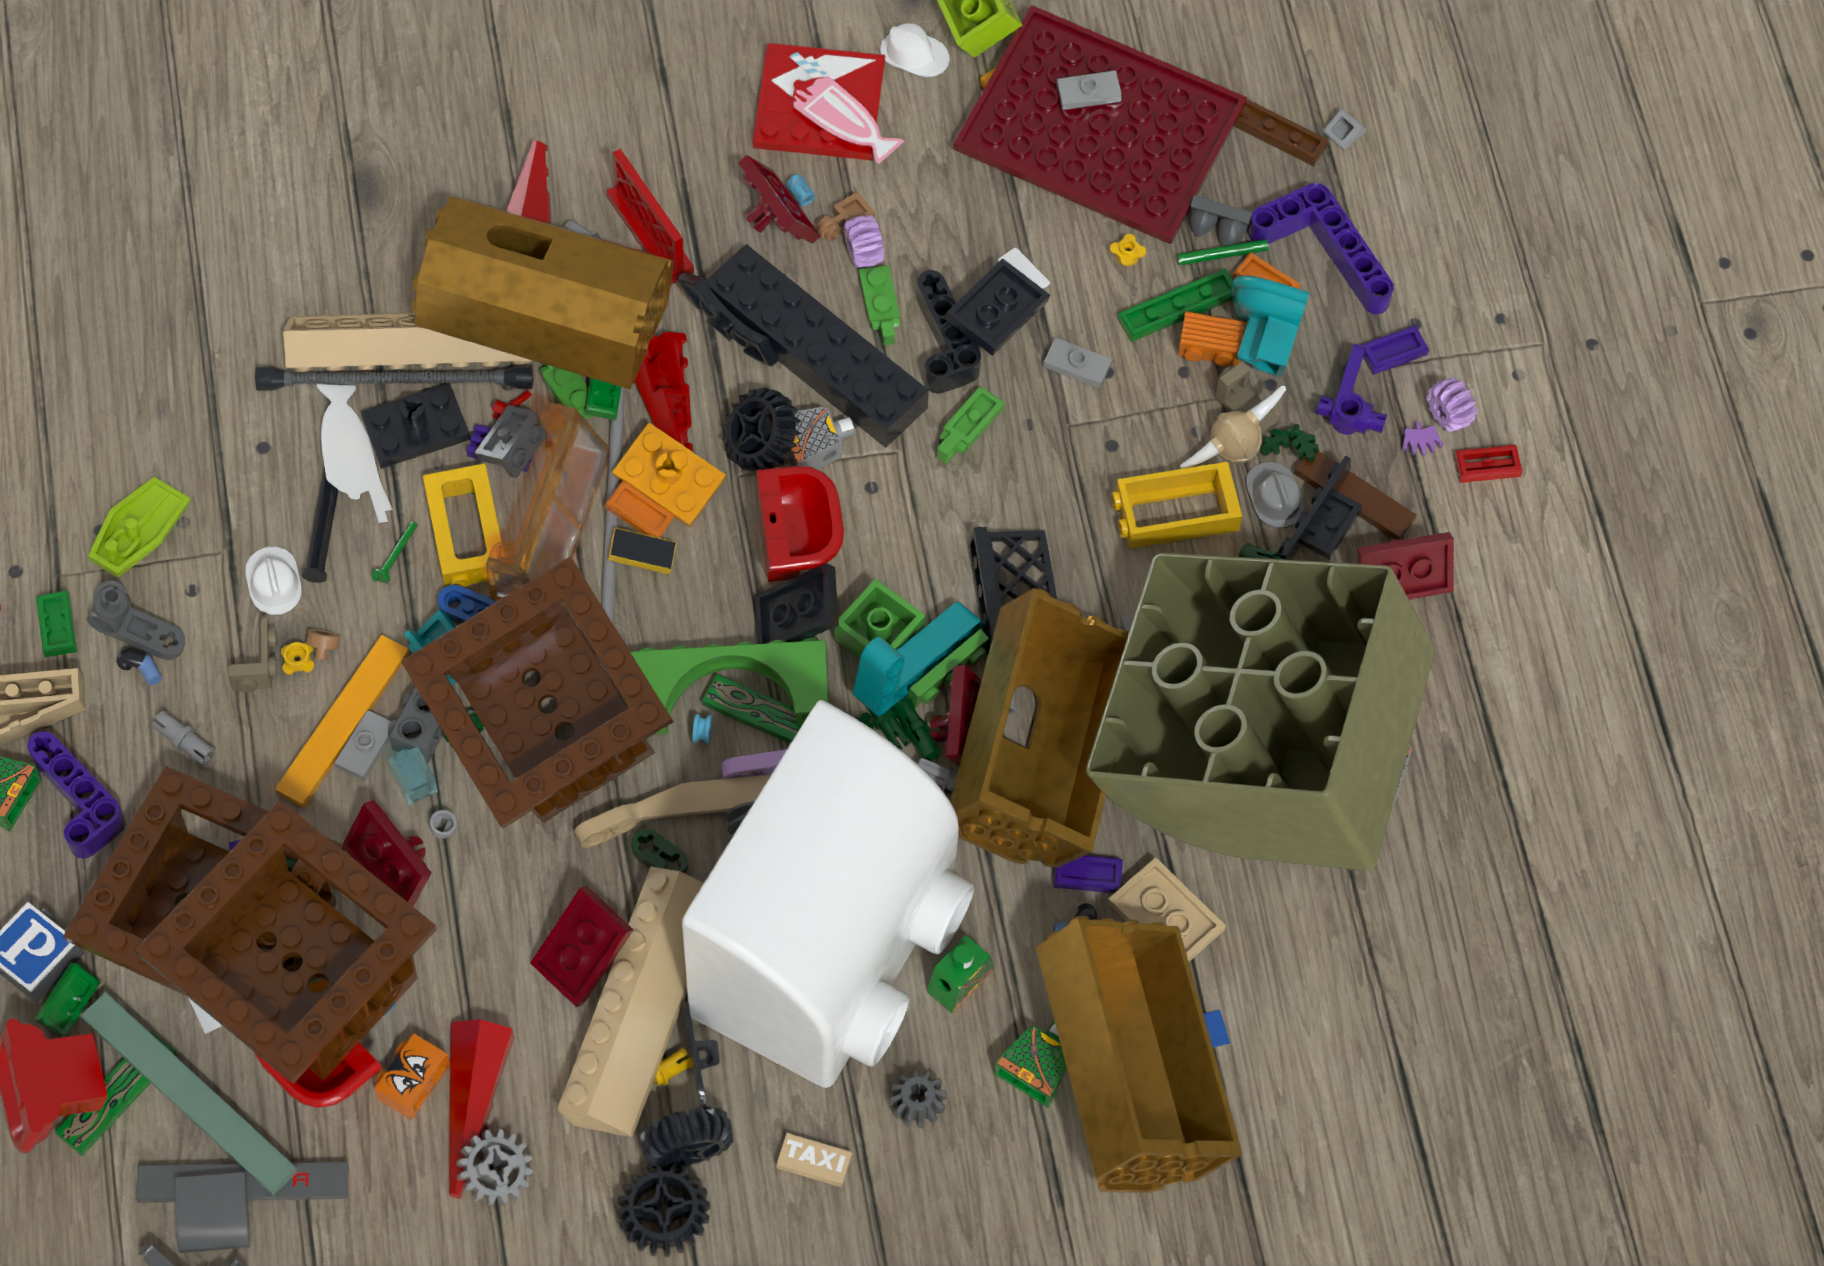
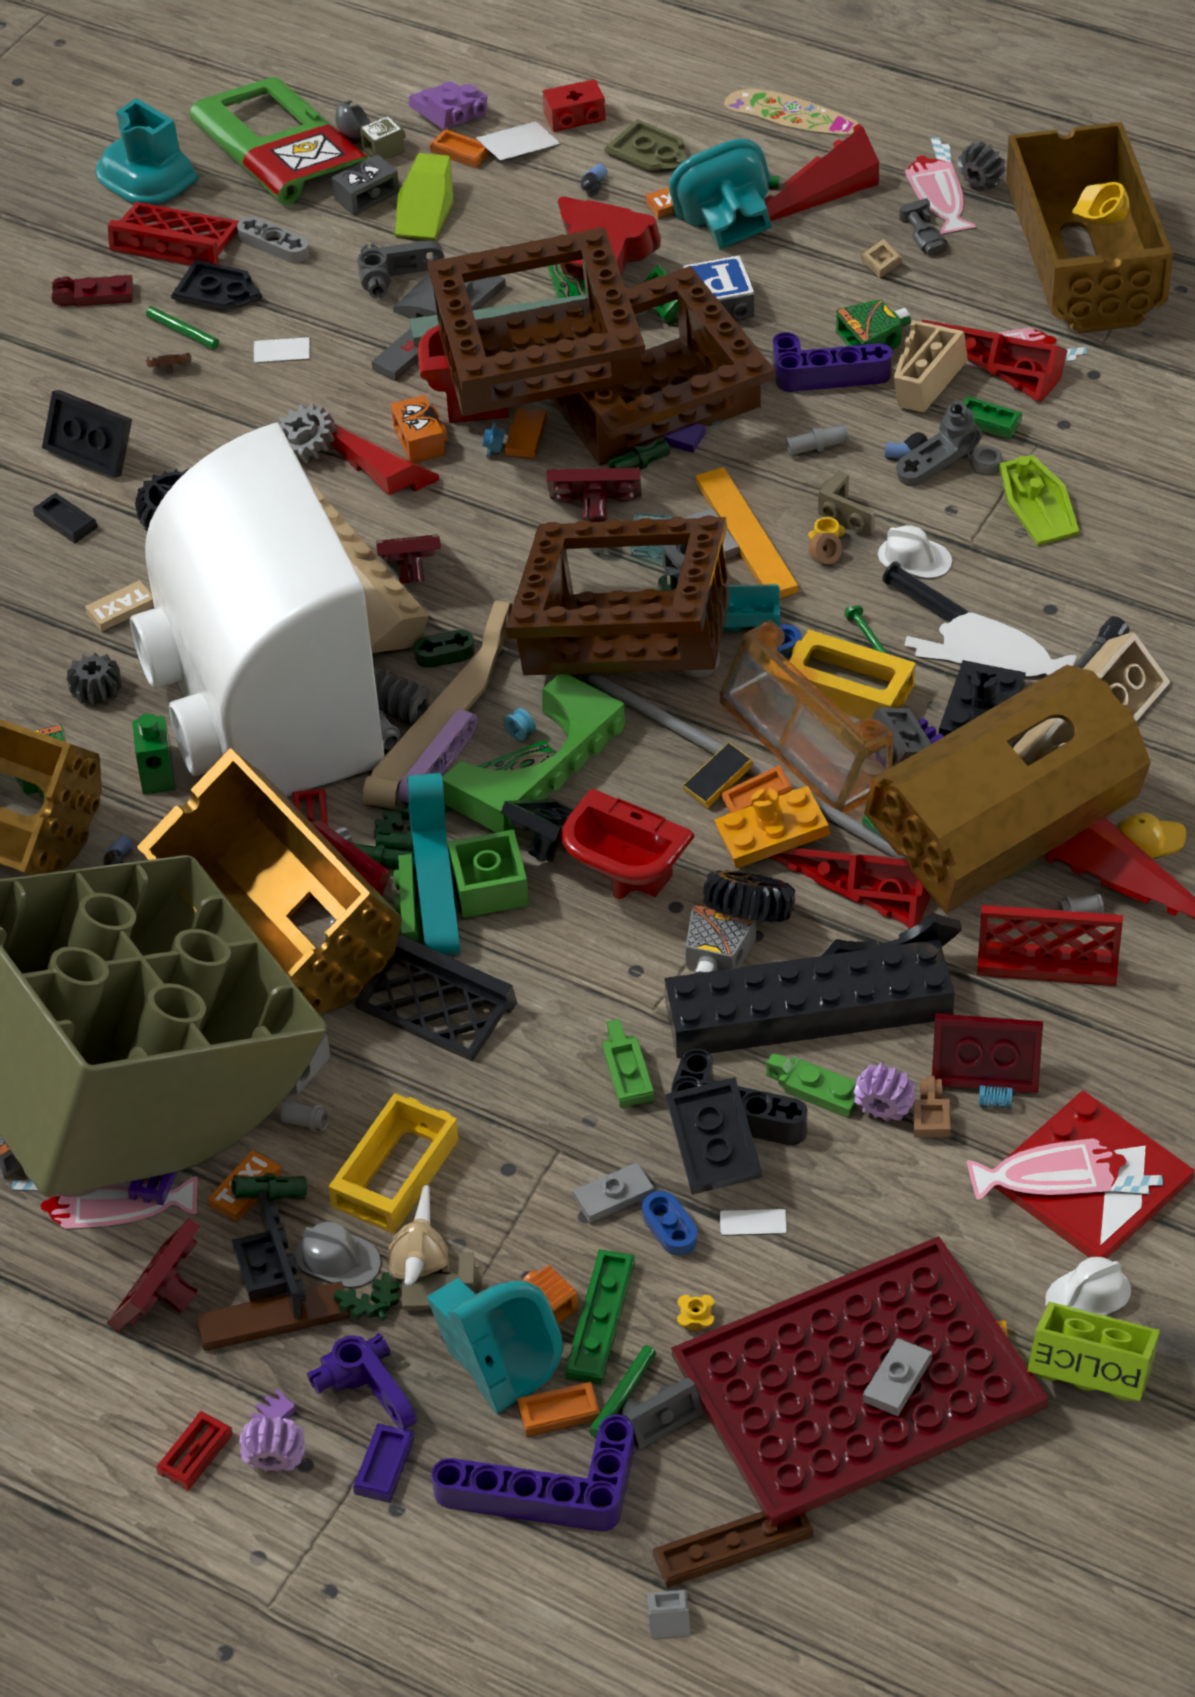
camera: 135 degrees right, 15 degrees down
none -> blue plate [642,1191,697,1255]

